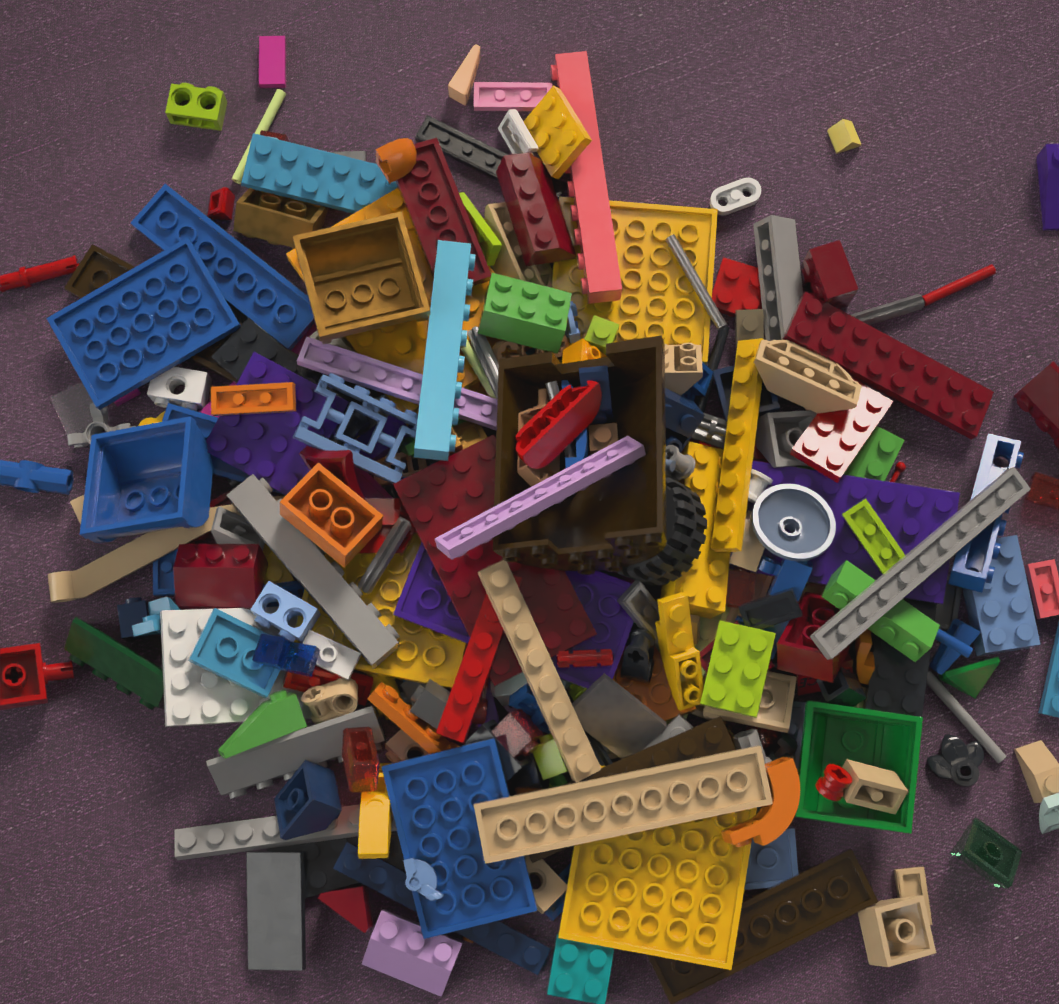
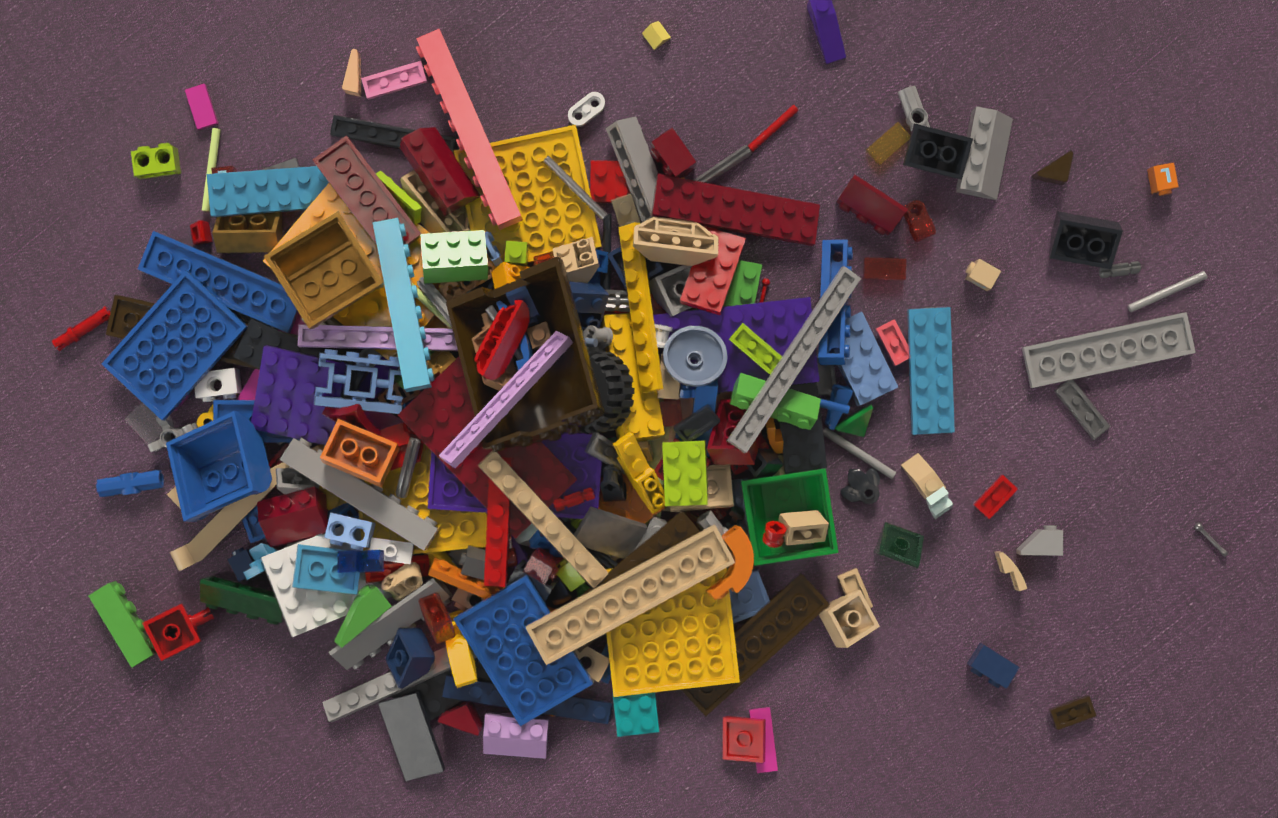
camera: 15 degrees left, 10 degrees up
orange plate [211,382,296,416] -> none
orange brick [376,138,417,184] -> none
medium blue piece [403,858,444,901] -> none
white tile [498,109,539,155] -> none
yellow plate [523,86,592,179] -> none

